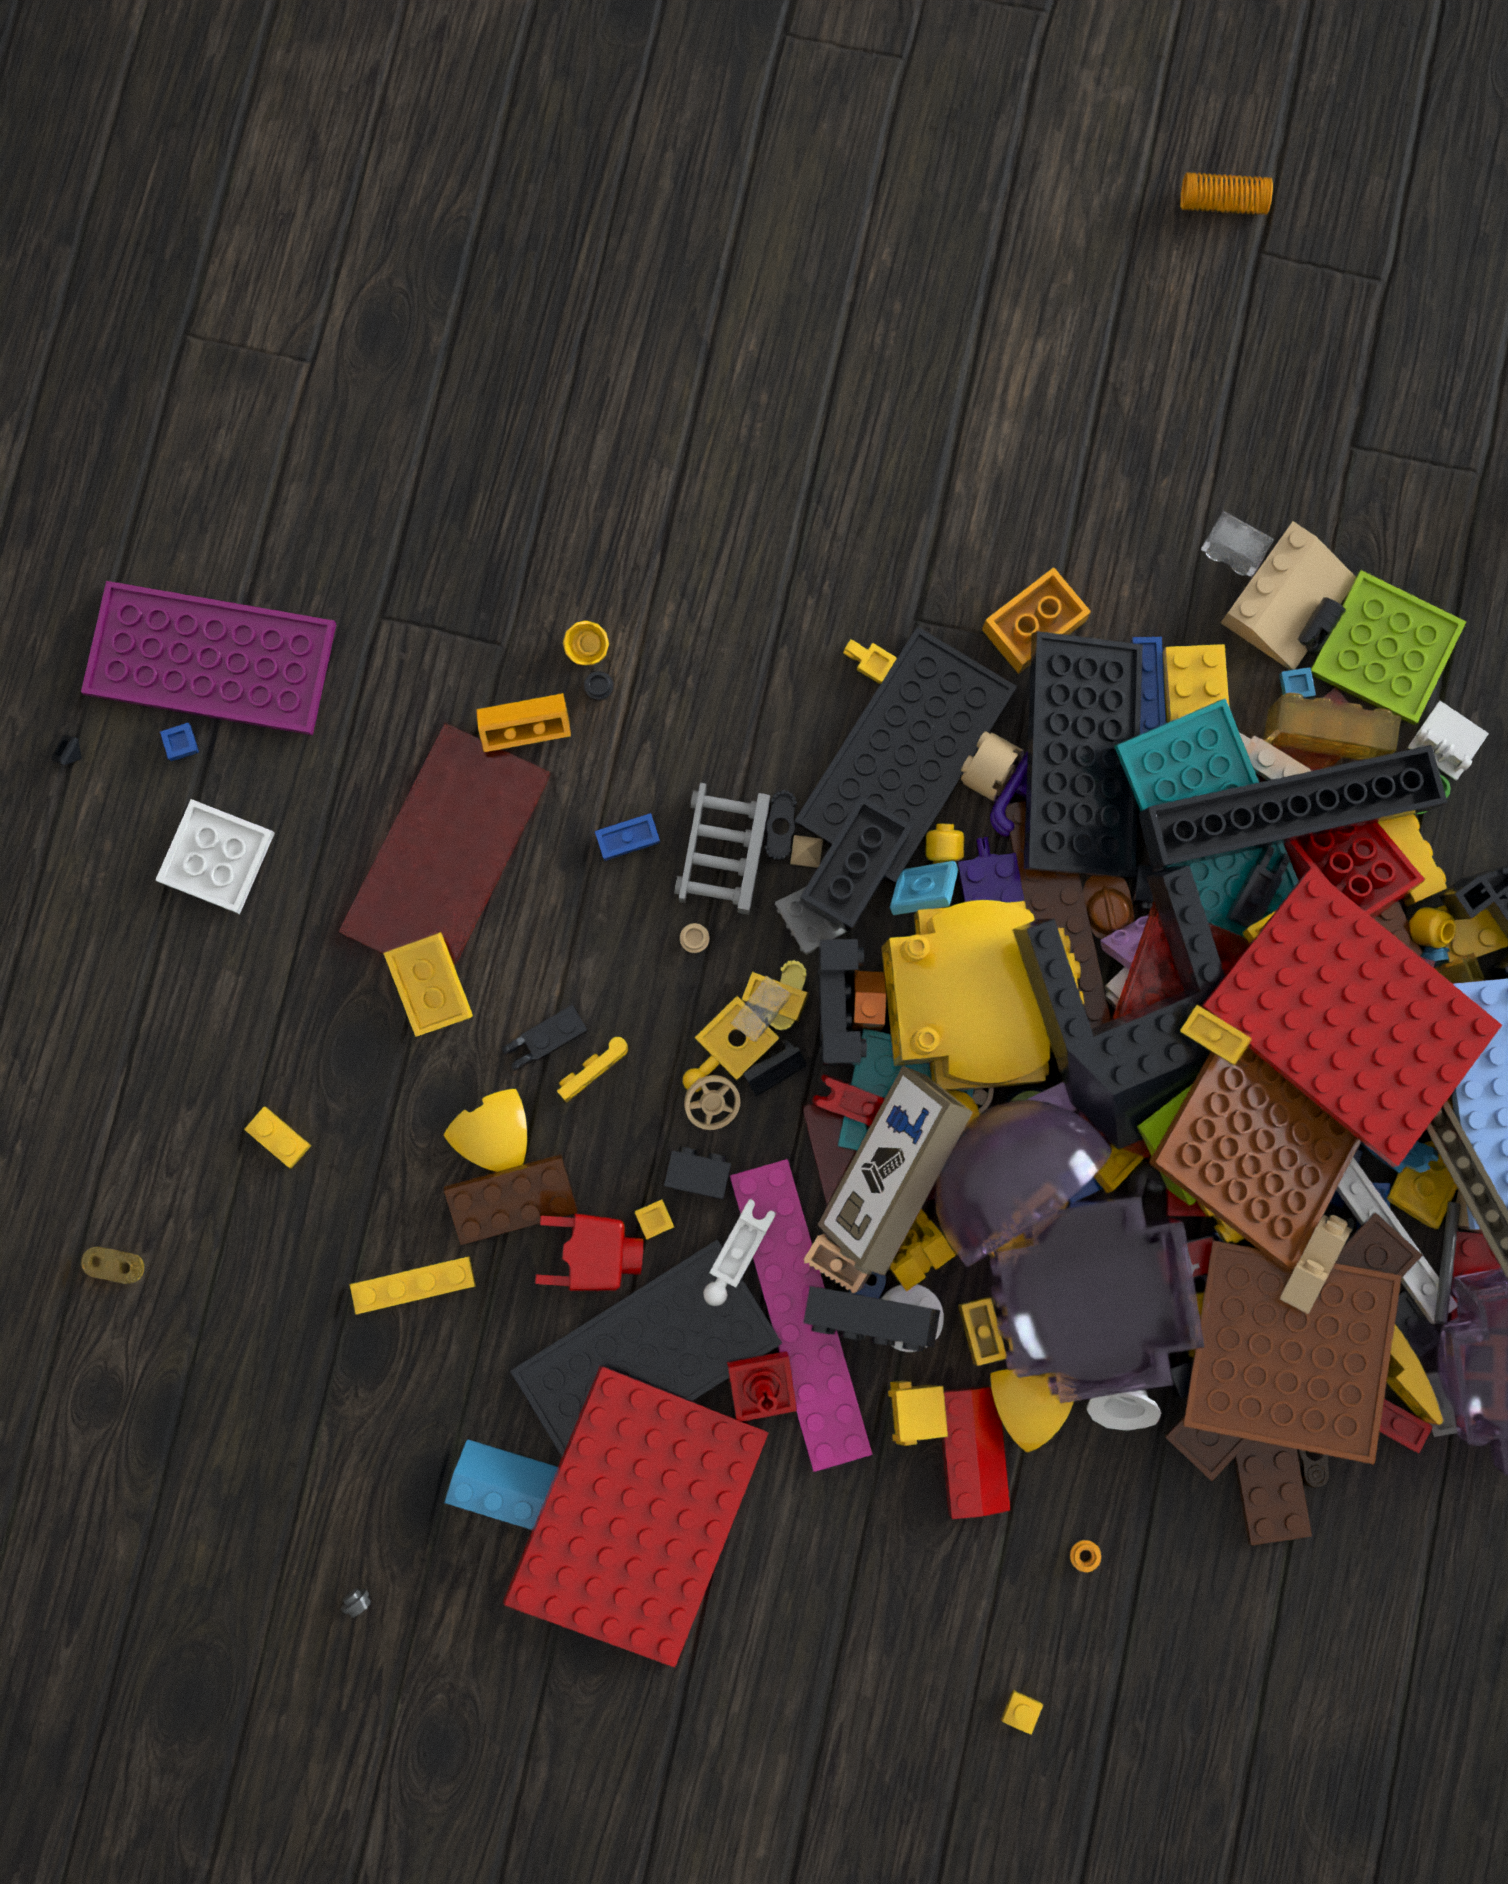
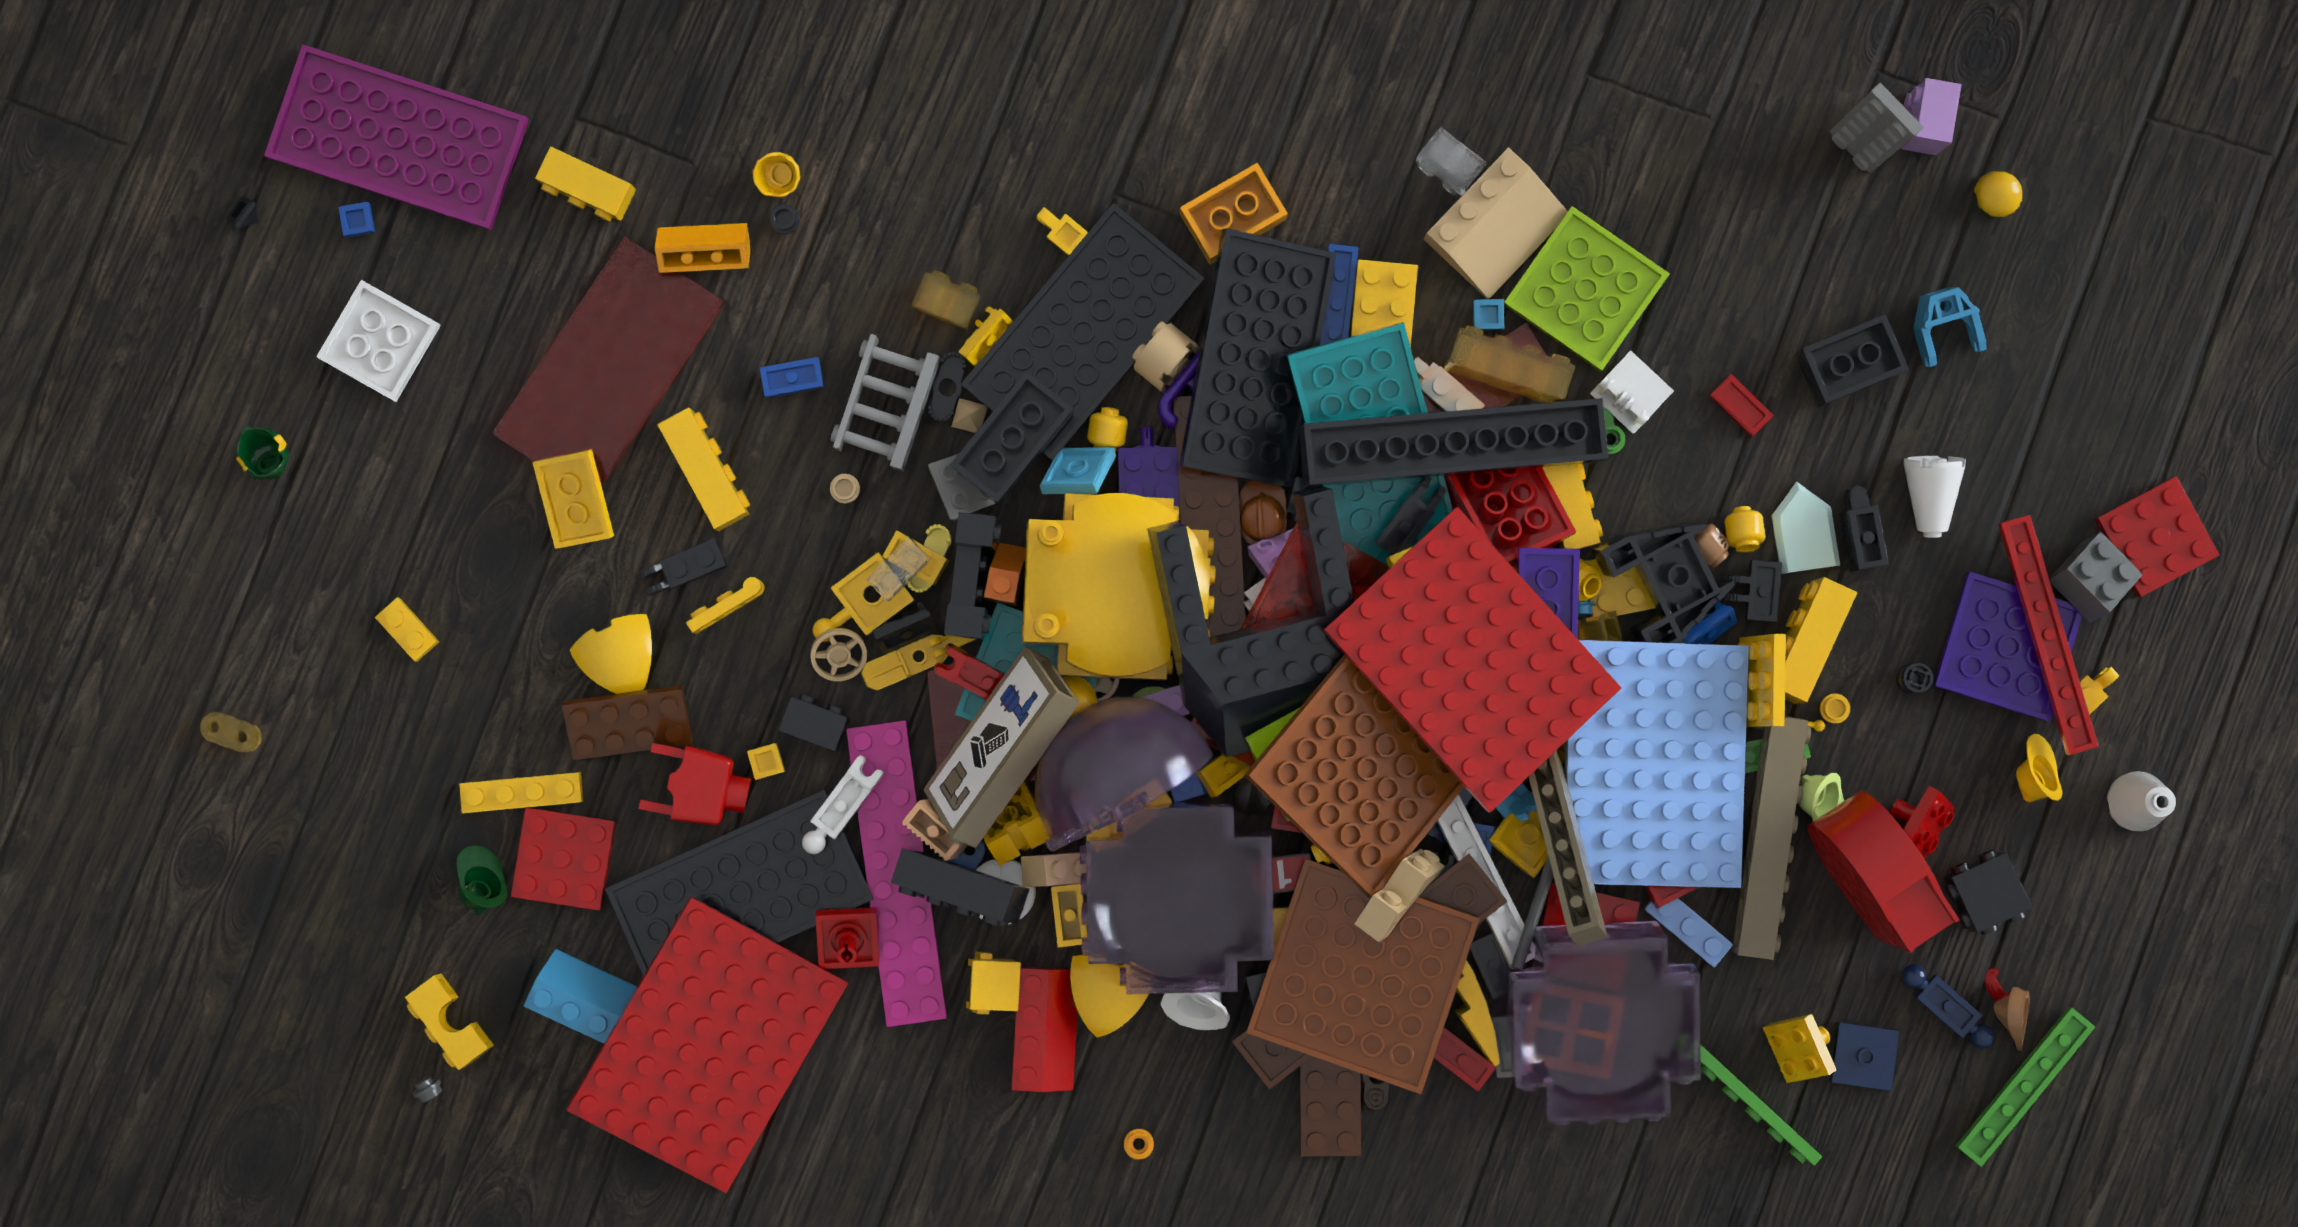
camera: 10 degrees right, 5 degrees up
yellow plate [1180,1005,1252,1066] -> none
black hinge [1298,597,1346,655] -> none
none -> dark green hair [236,426,290,480]
none -> yellow arch [405,974,494,1070]
none -> dark green piece [456,845,507,915]
none -> red plate [511,808,616,911]
none -> yellow brick [535,146,636,222]
none -> yellow brick [657,407,750,532]
none -> yellow piece [861,634,977,691]
none -> clear yellow brick [911,270,981,331]
none -> yellow plate [958,307,1013,367]
none -> tan brick [1021,852,1092,887]
none -> dark purple plate [1517,548,1580,639]

